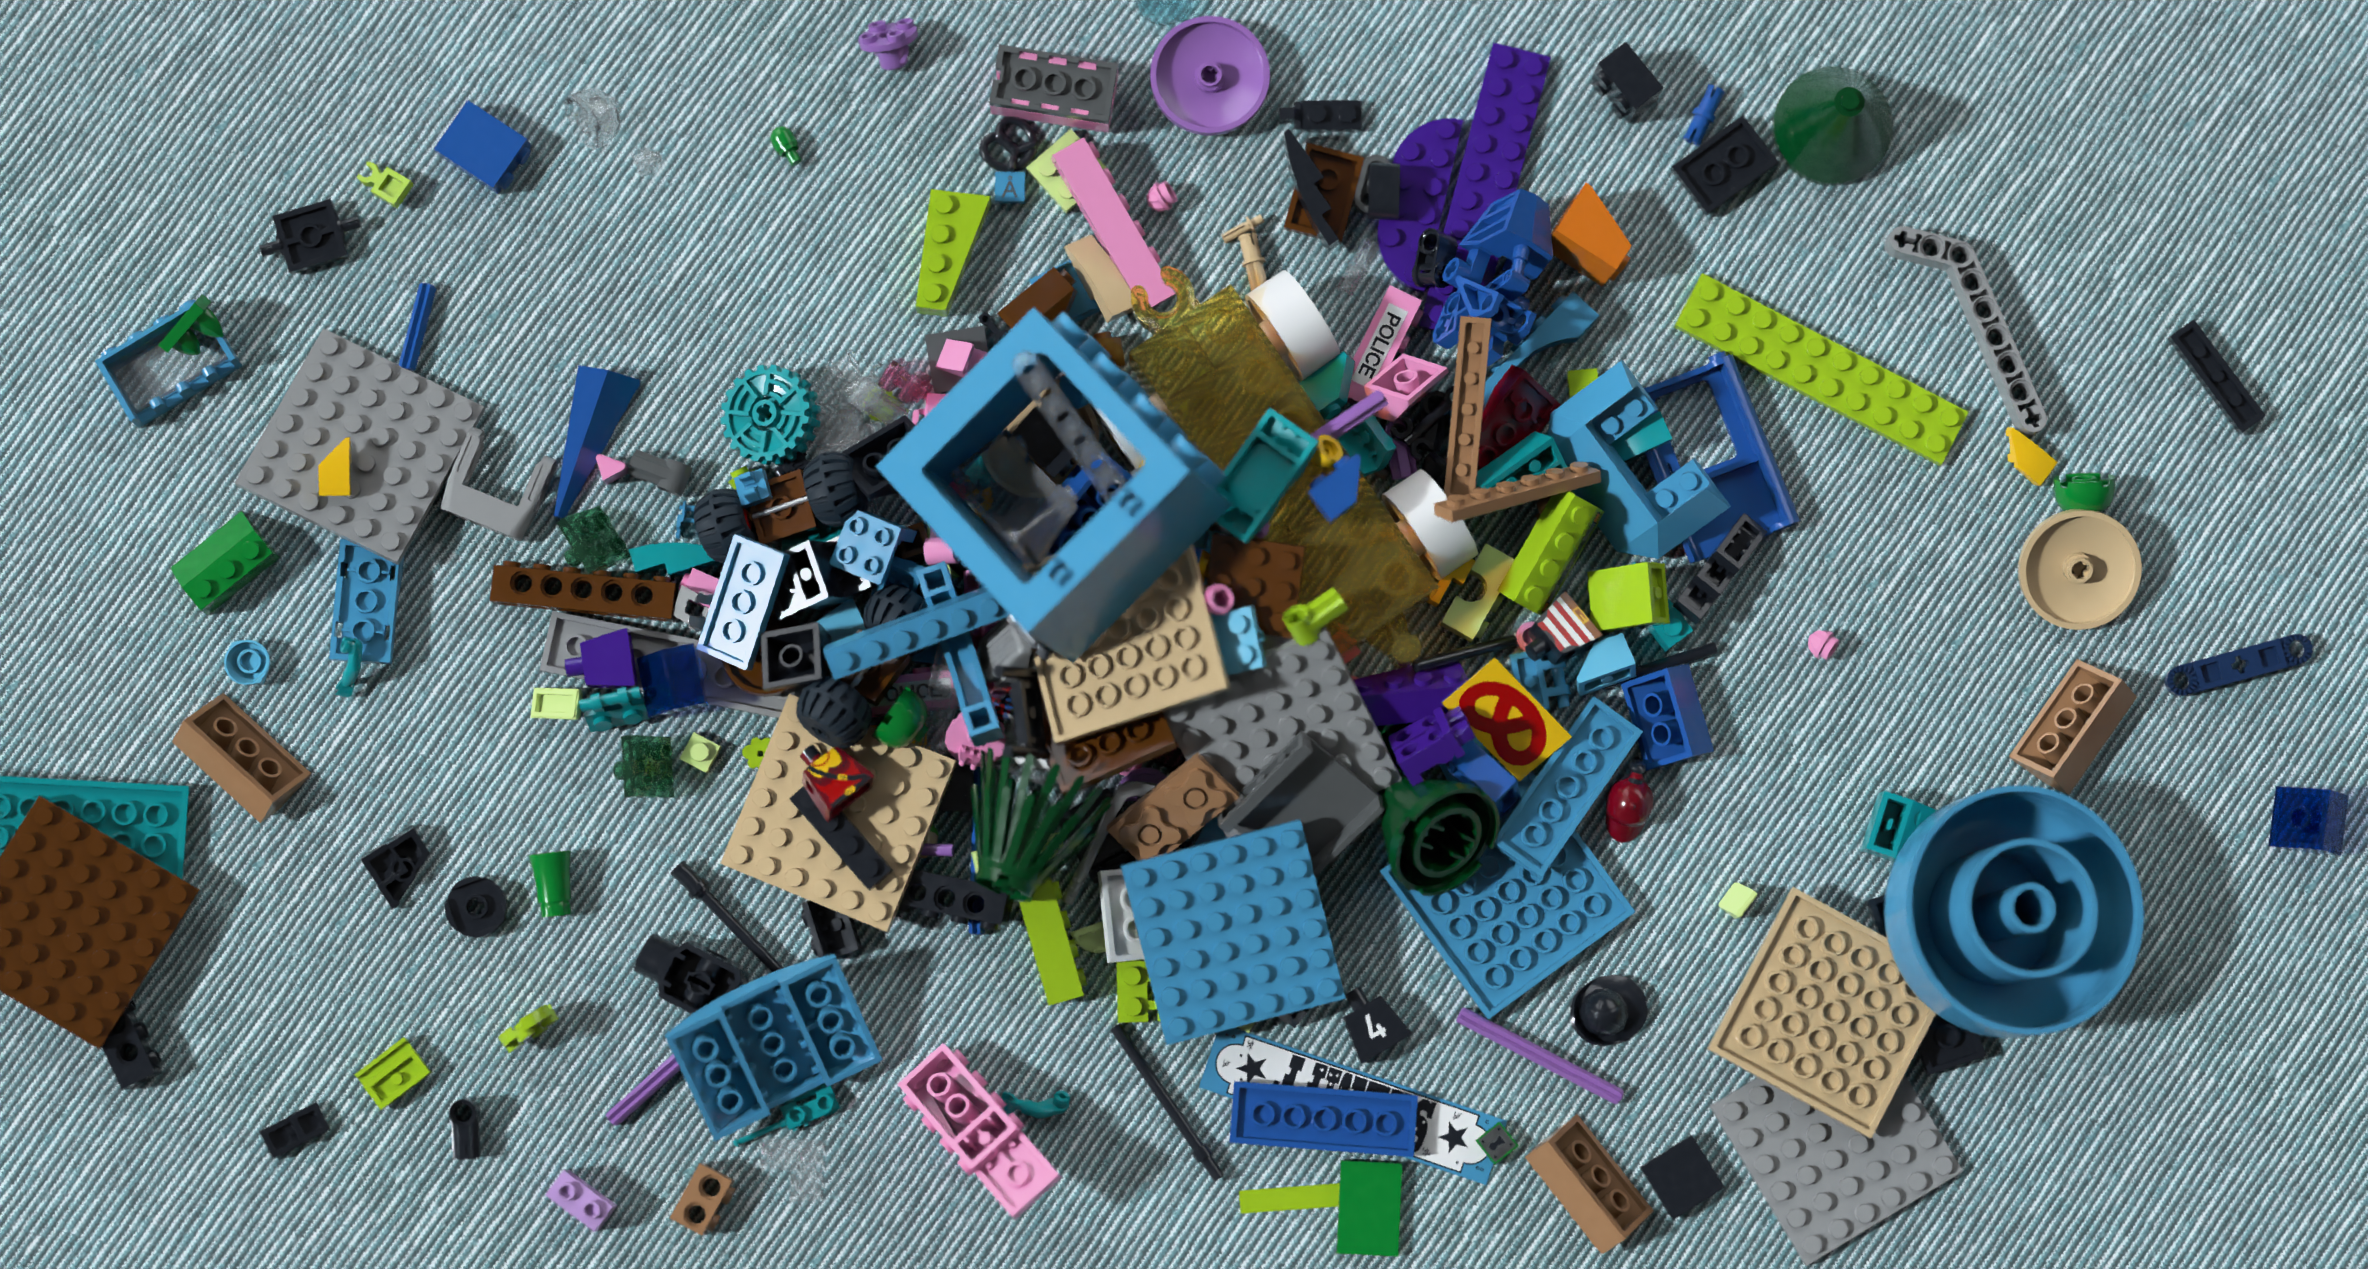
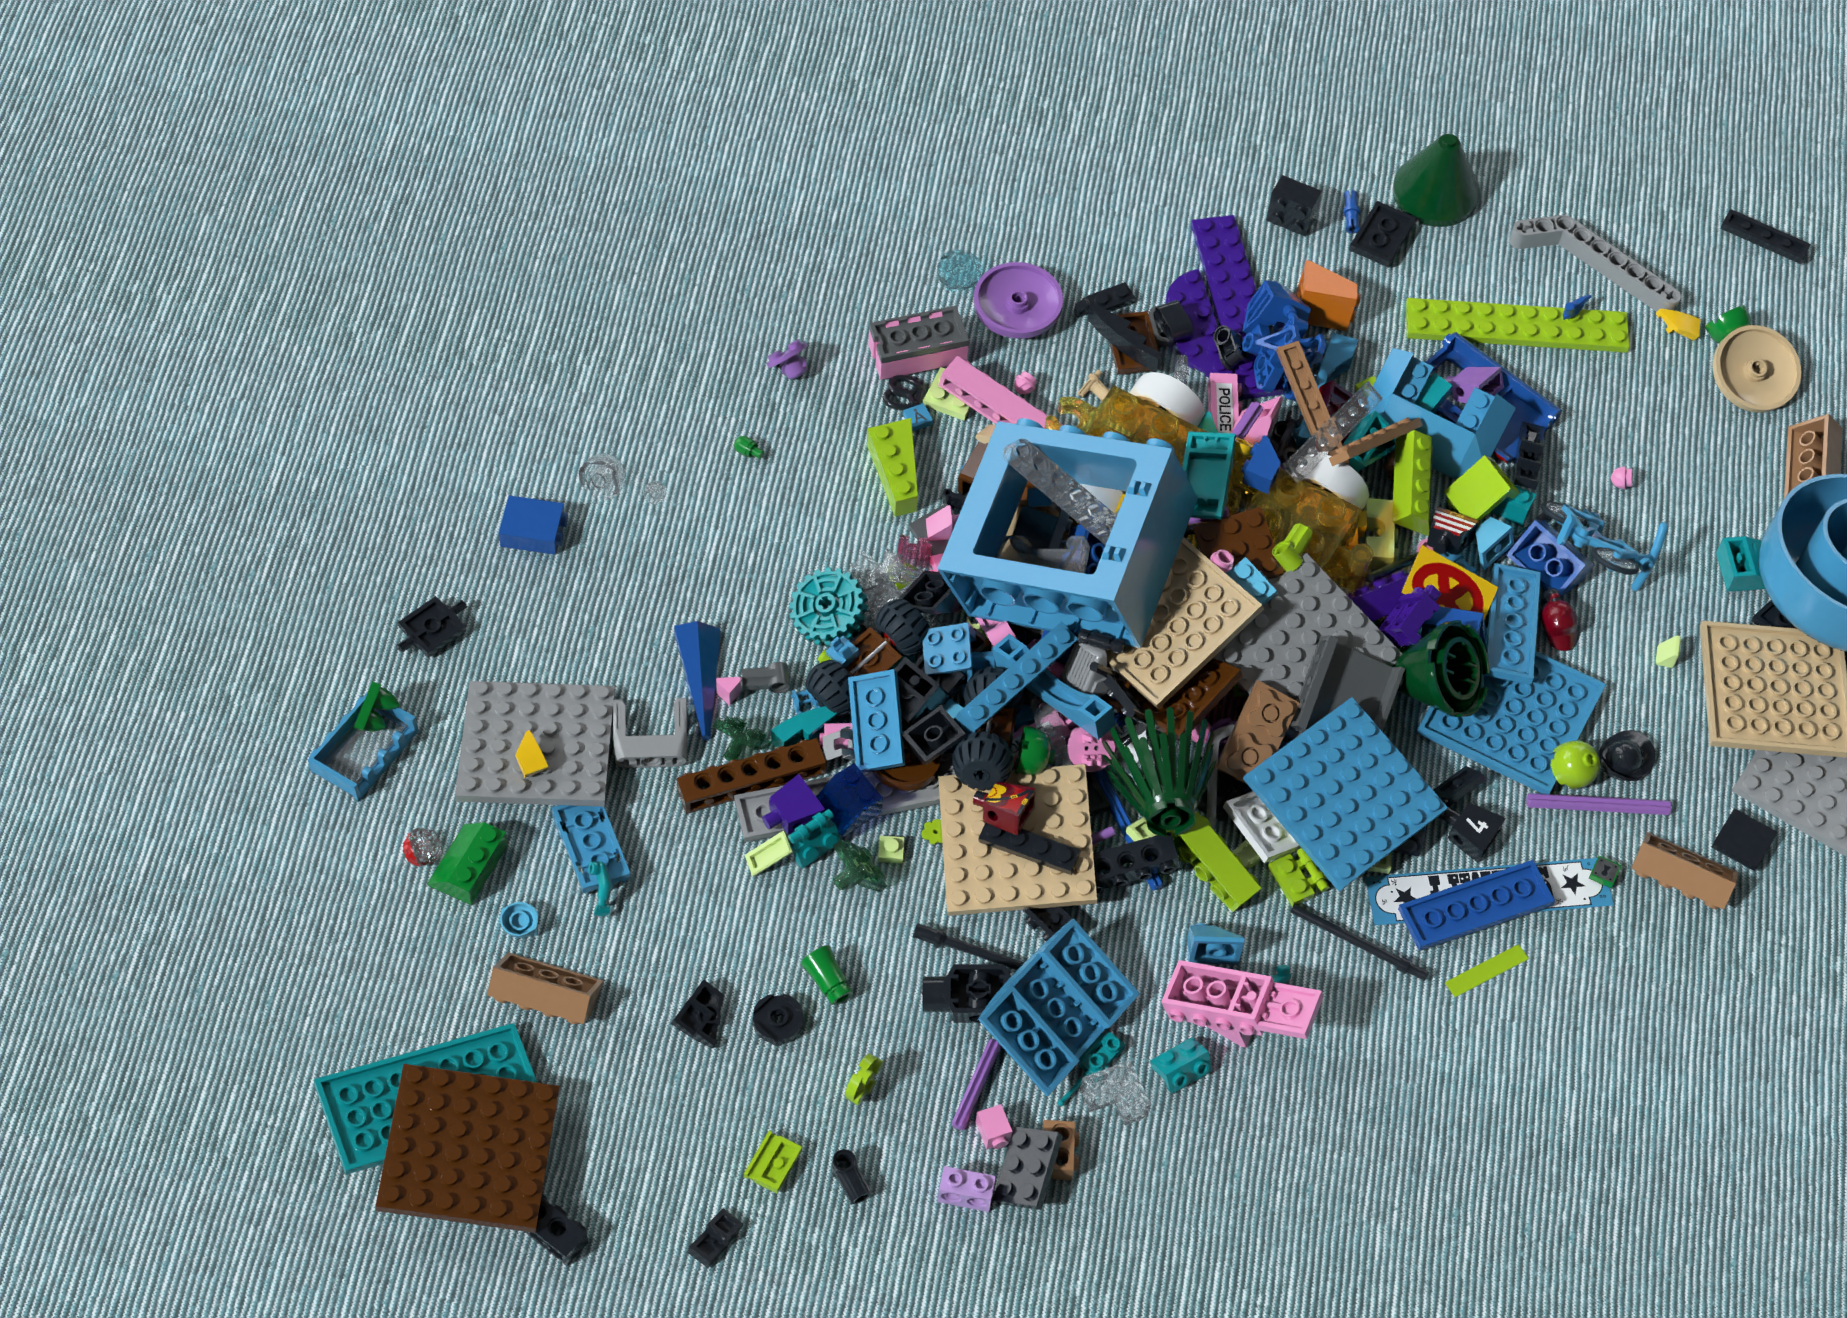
camera: 25 degrees left, 25 degrees down
lime plate [357,161,414,209] -> none
blue axle [399,283,436,371] -> none
green tile [1336,1160,1402,1257] -> none
none -> clear piece [402,827,443,867]
none -> bright pink brick [976,1104,1012,1150]
none -> plate [993,1127,1063,1210]
none -> teal bracket [1150,1037,1213,1094]
none -> dark azure slope [1187,923,1245,965]
none -> clear tile [1282,381,1383,483]
none -> black hinge [1433,766,1485,807]
none -> medium lavender torso [1446,367,1504,403]
none -> dark azure piece [1541,501,1668,591]
none -> lime cylinder [1551,740,1600,790]
none -> blue bar [1563,295,1592,320]

